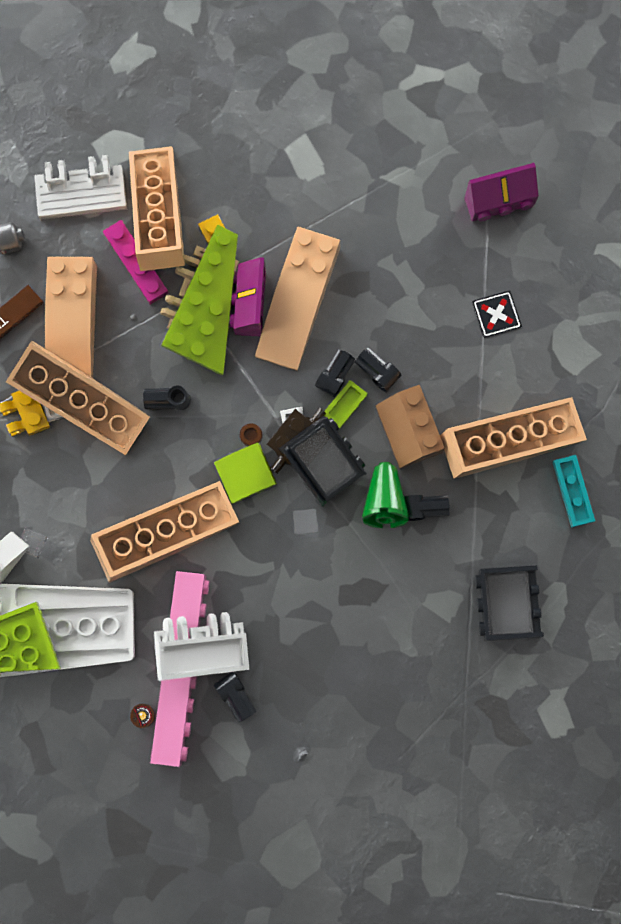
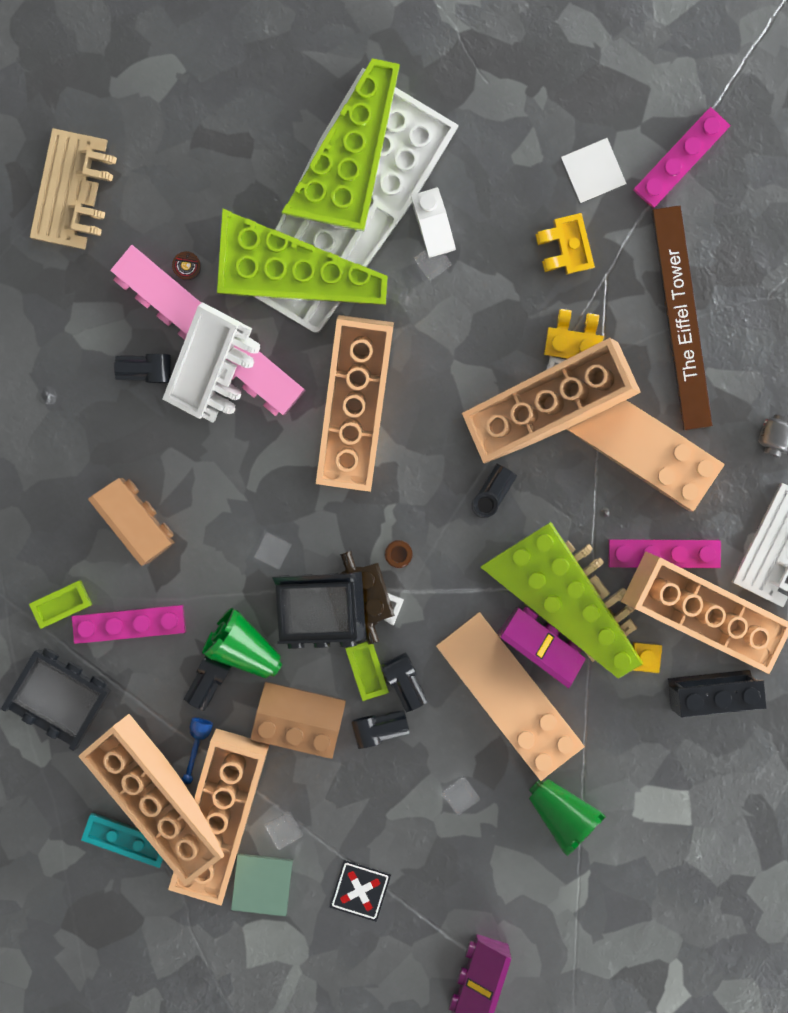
camera: 125 degrees right, 10 degrees up
lime slope [214,443,277,504] -> none
none -> lime tile [29,580,92,629]
none -> tan hinge [30,128,117,250]
none -> dark pink plate [72,605,186,644]
none -> light nougat slope [78,714,224,886]
none -> slope [88,478,175,566]
none -> blue hinge [182,718,213,785]
none -> lime wing [217,208,388,305]
none -> sand green tile [231,853,293,916]
none -> clear tile [265,811,303,850]
none -> clear tile [442,776,481,815]
none -> green cone [529,779,606,857]
none -> black window [668,670,767,718]

